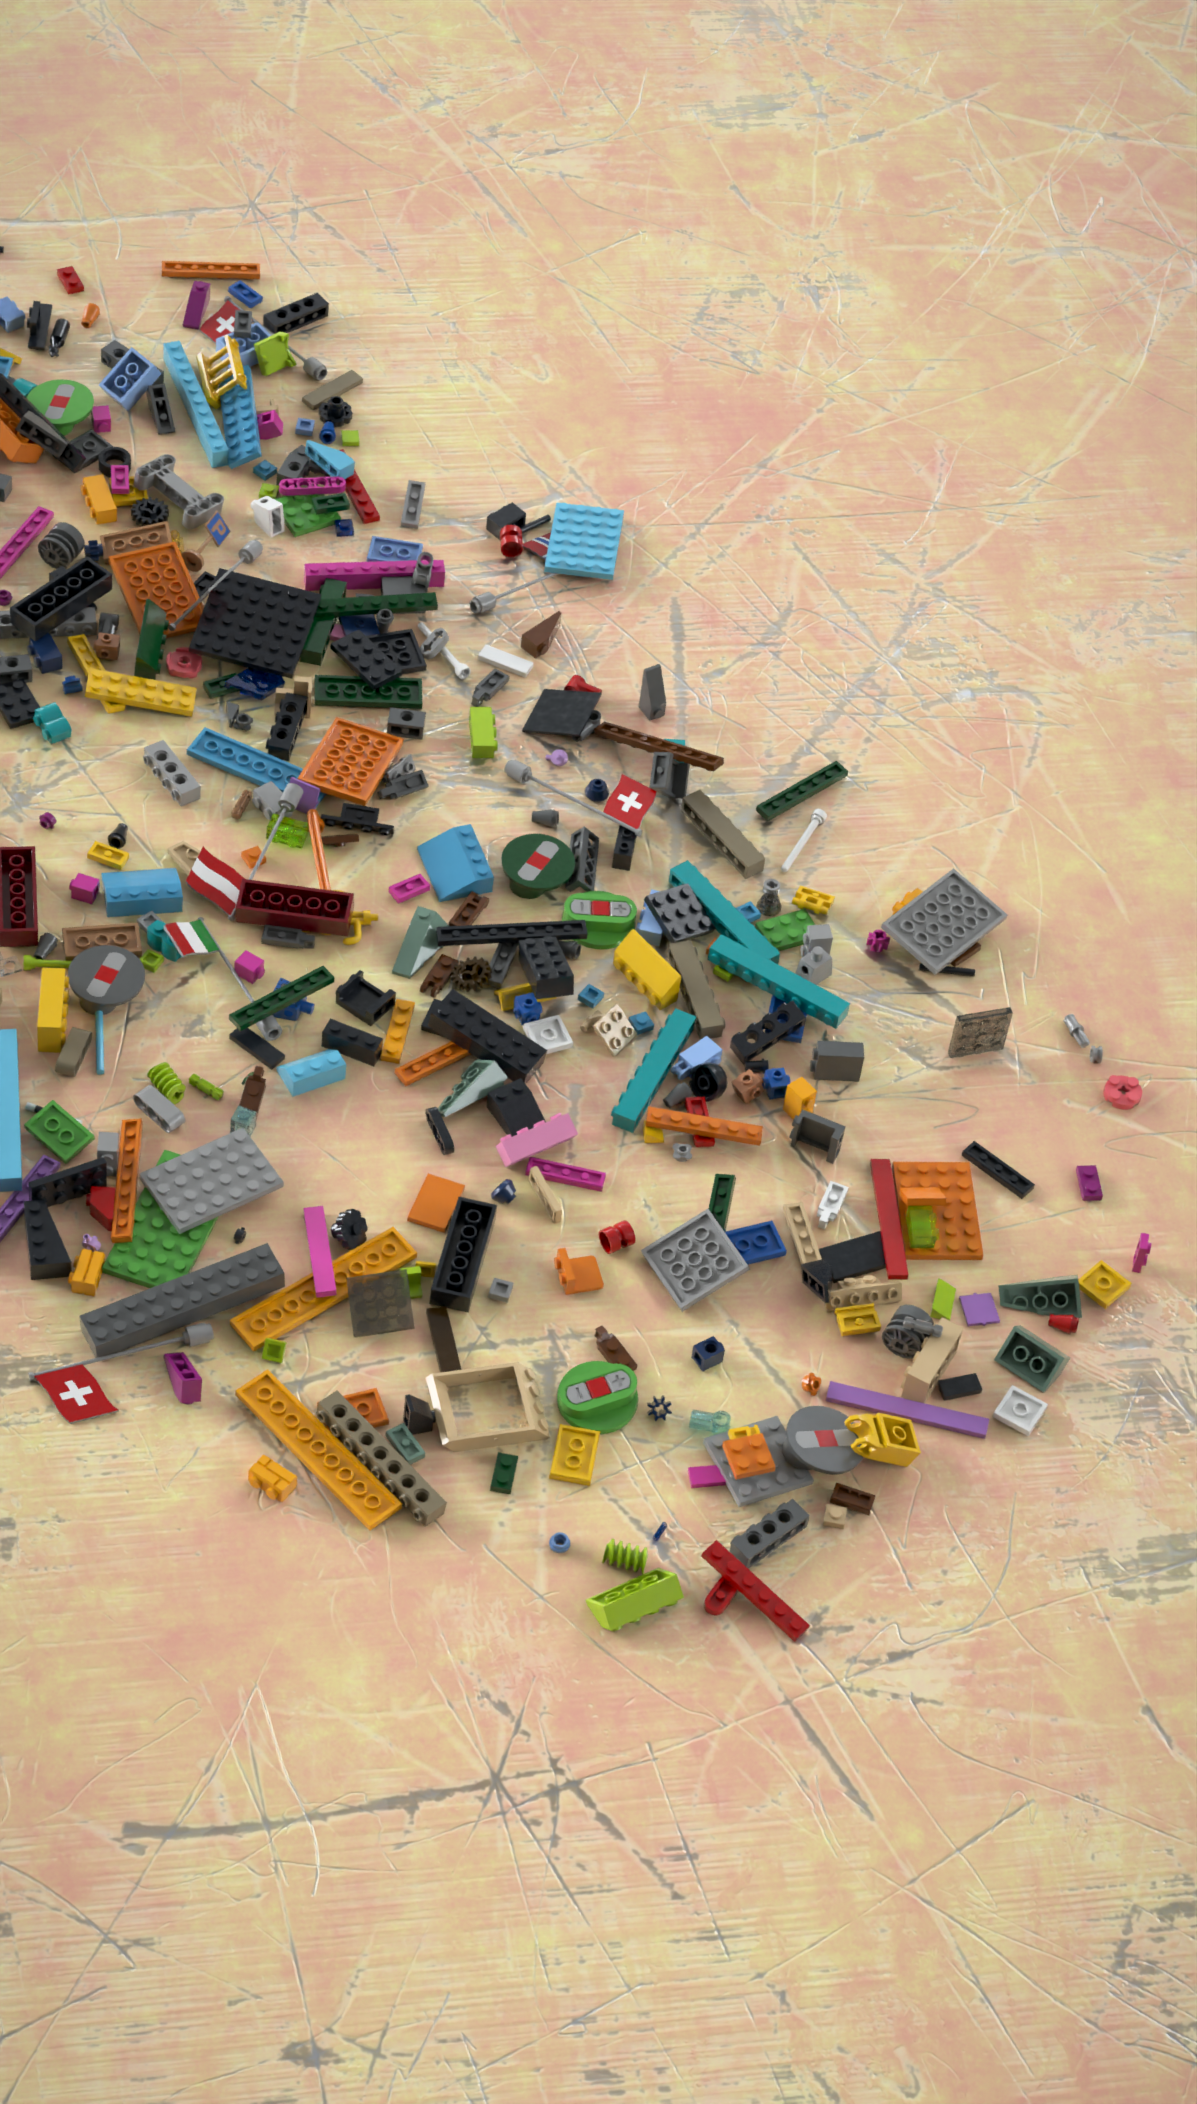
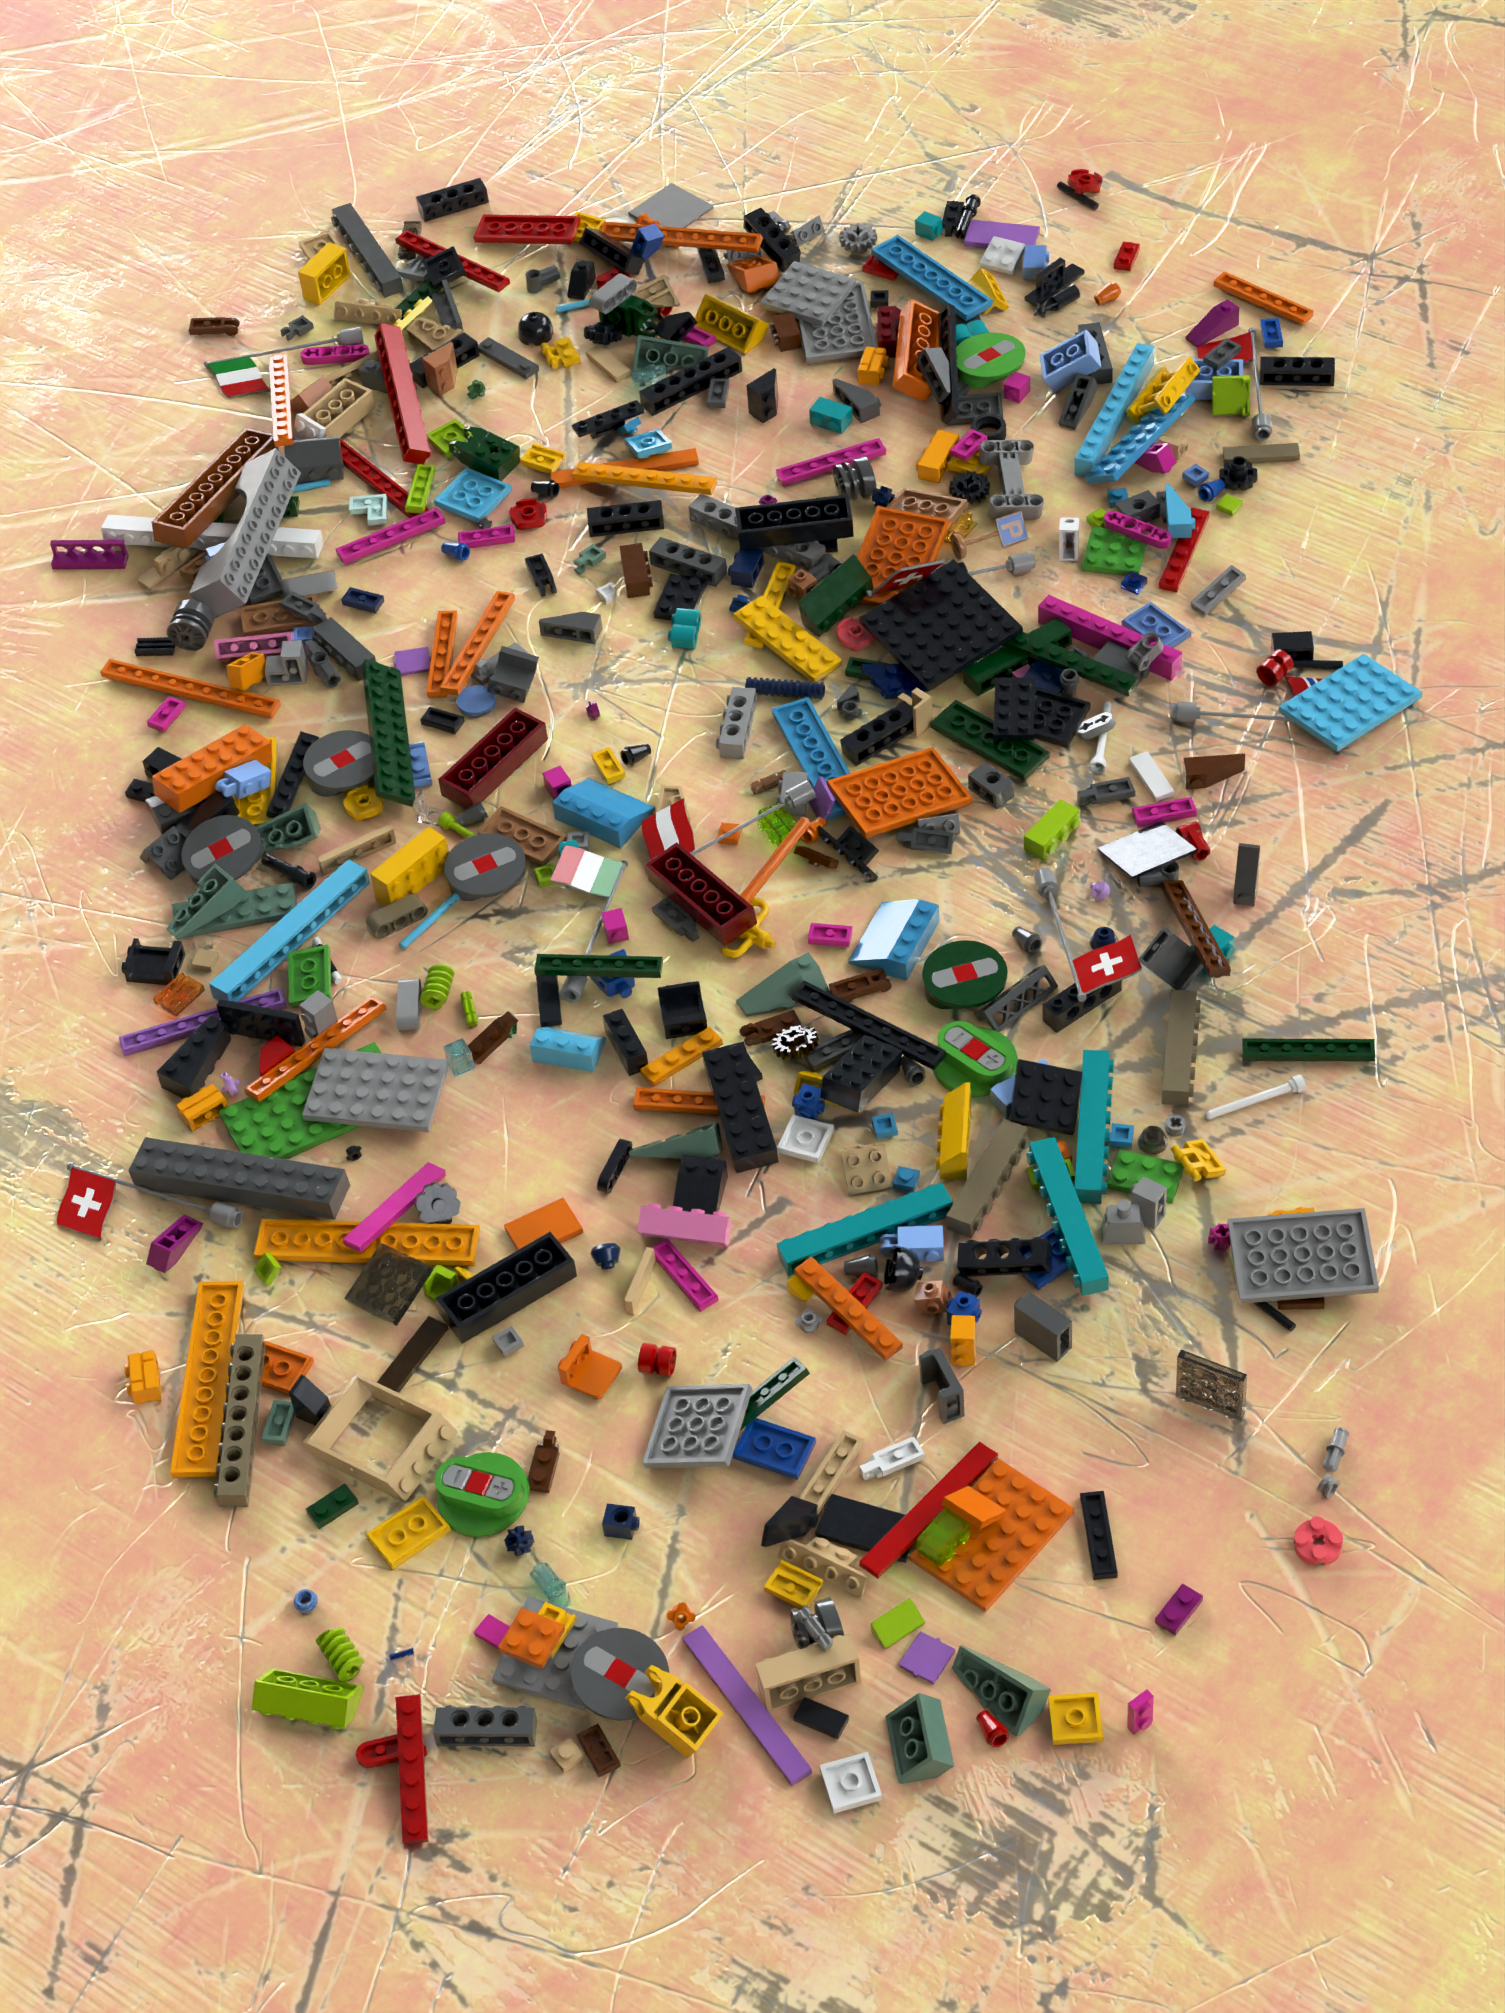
camera: 55 degrees right, 0 degrees up
dark green plate [312,493,350,515] -> none
none -> dark blue piece [745,677,825,699]
none -> dark pink tile [1132,797,1197,827]

